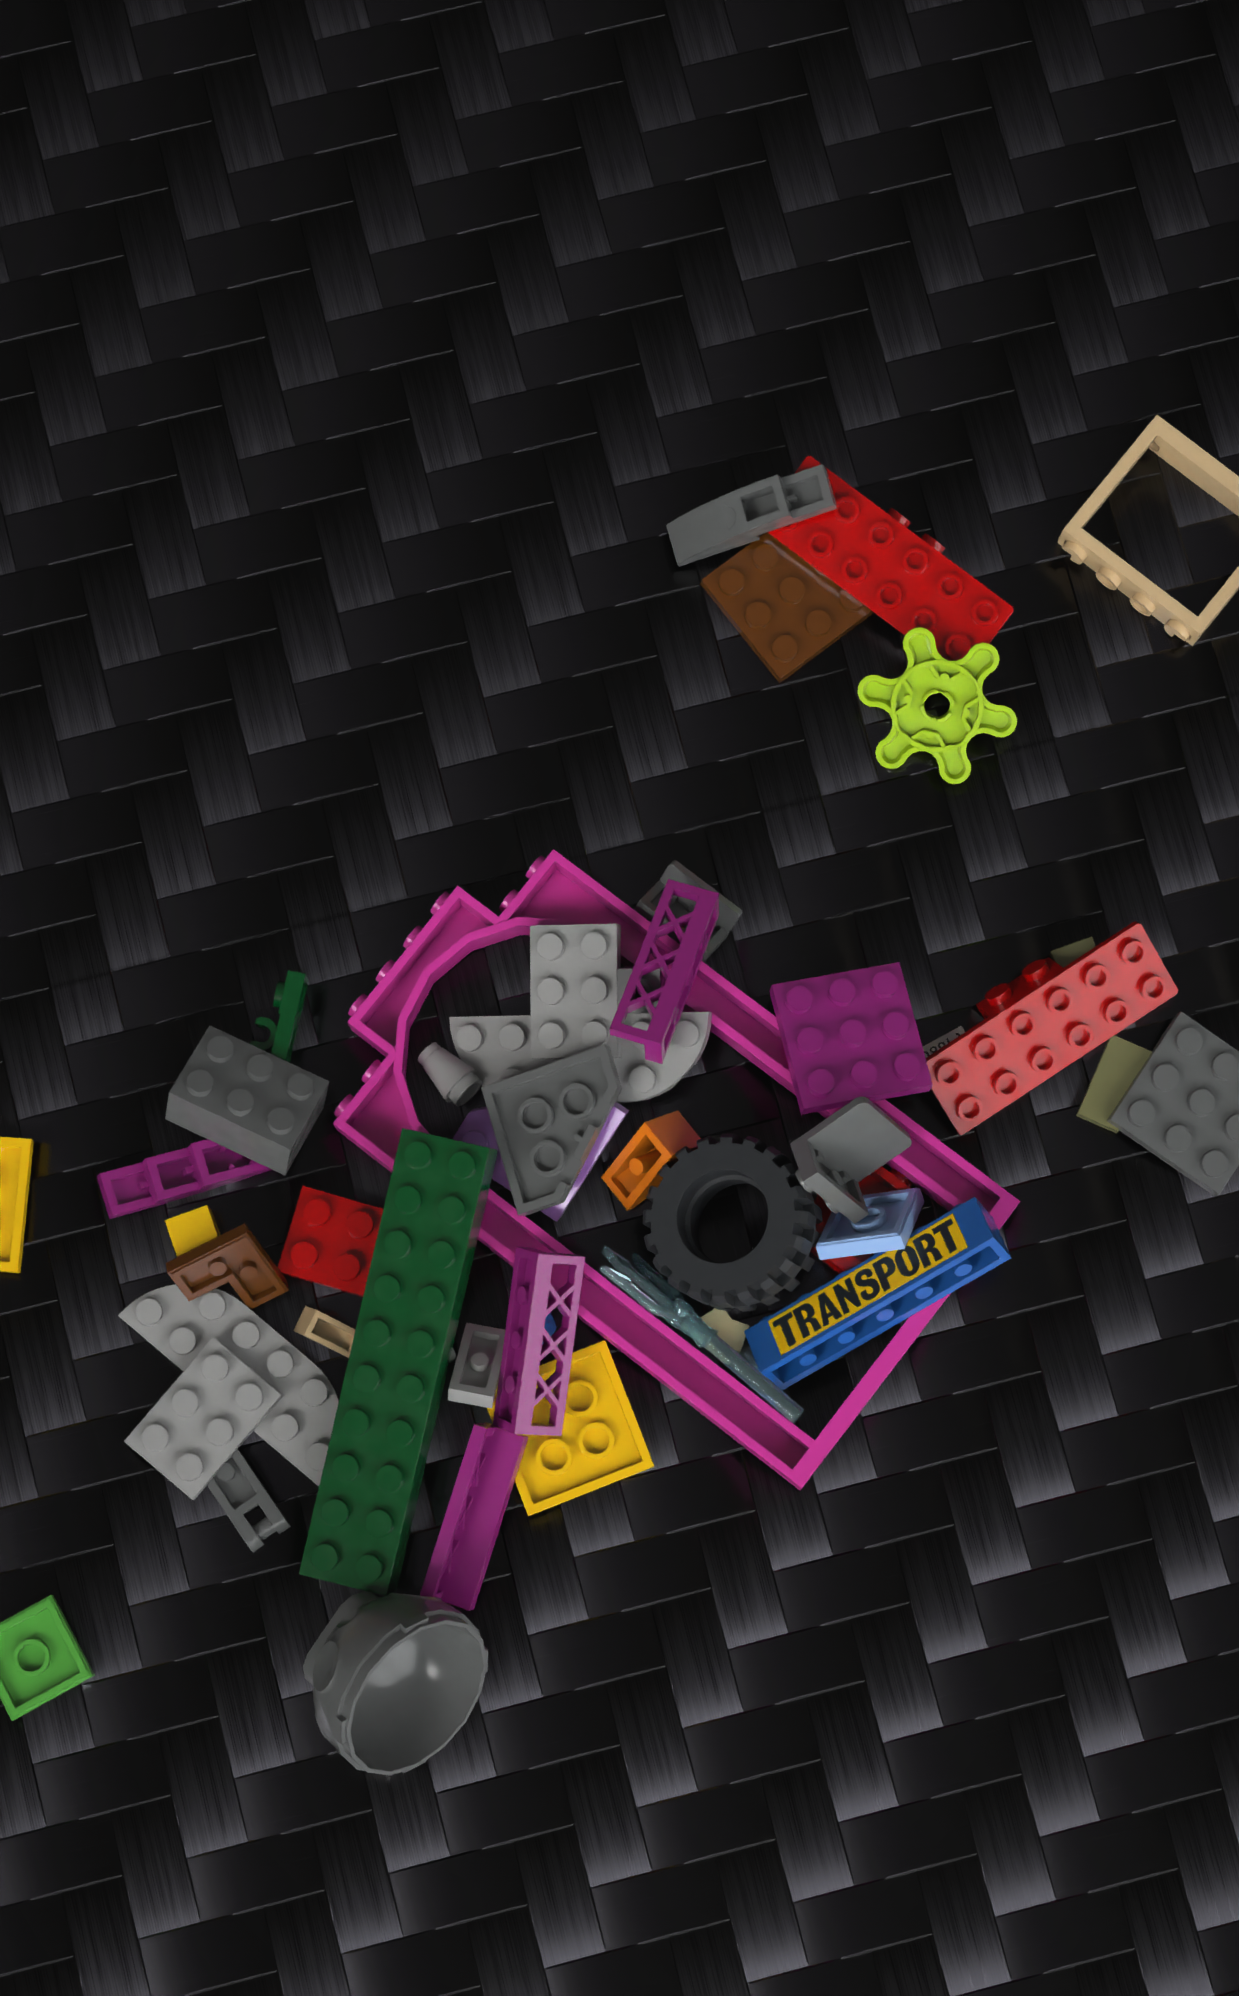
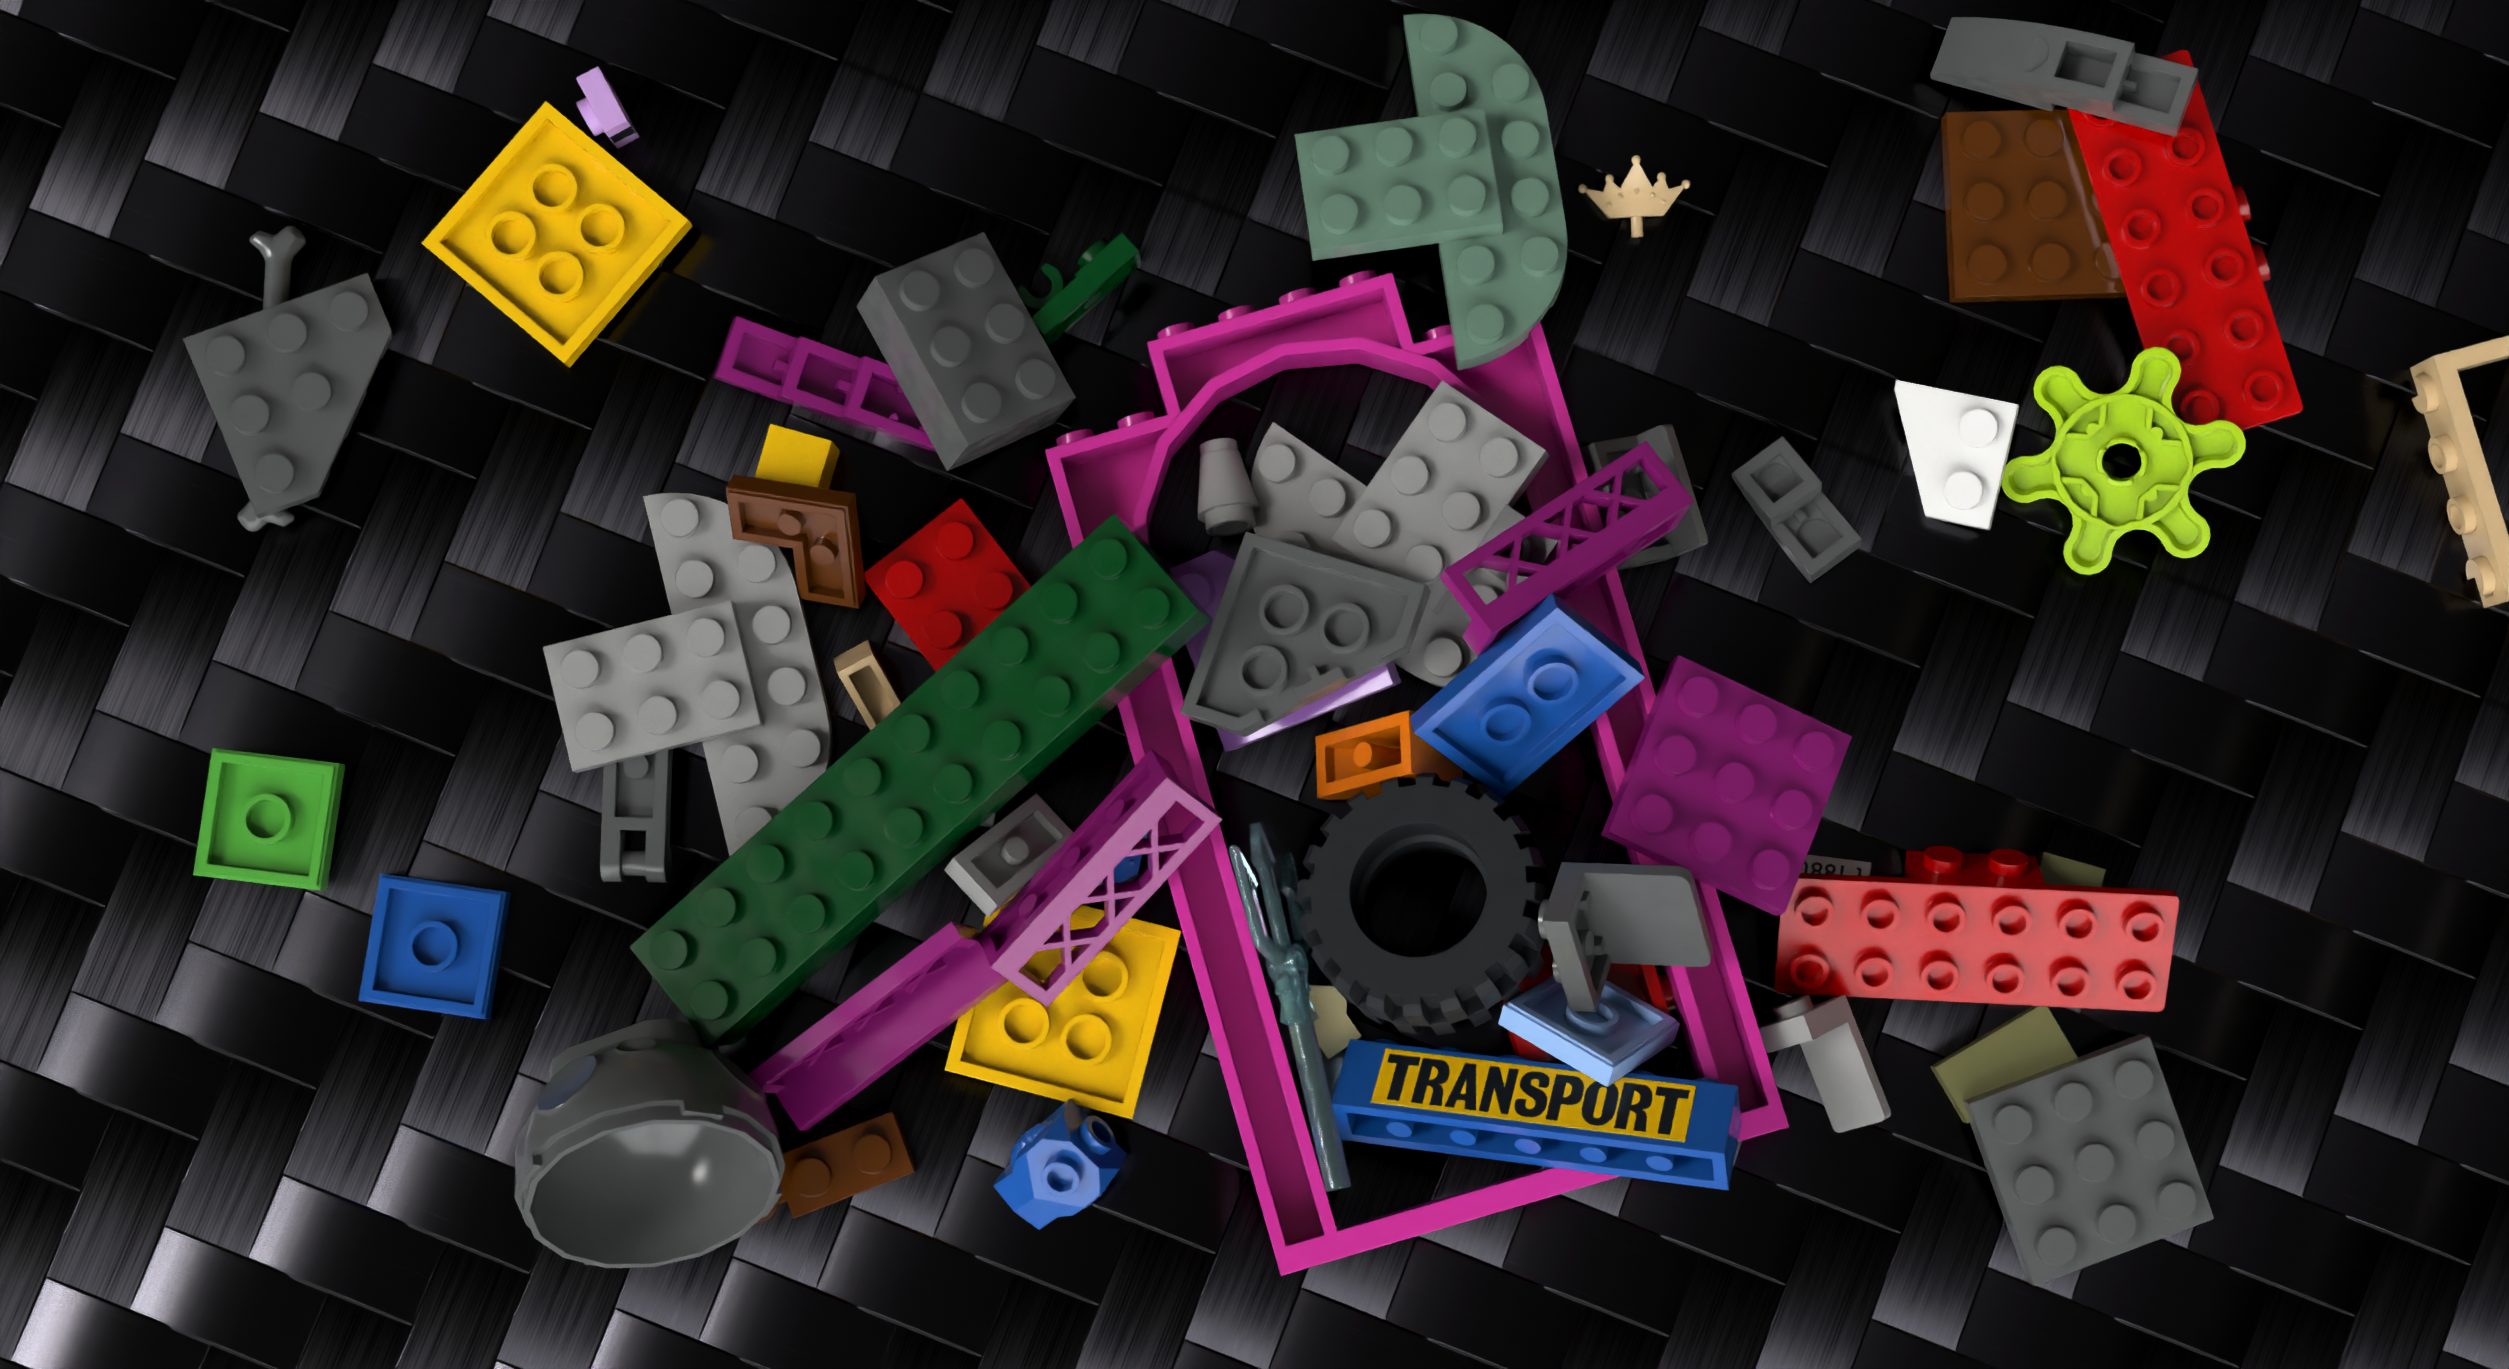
camera: 40 degrees right, 5 degrees up
none -> blue tile [358,873,511,1019]
none -> reddish brown plate [755,1110,917,1224]
none -> blue hand [993,1099,1127,1230]
none -> sand green plate [1295,14,1568,370]
none -> blue plate [1410,593,1645,799]
none -> tan piece [1578,155,1691,238]
none -> dark grey slope [1732,436,1862,584]
none -> light grey bracket [1759,995,1891,1133]
none -> white wing [1894,380,2019,531]

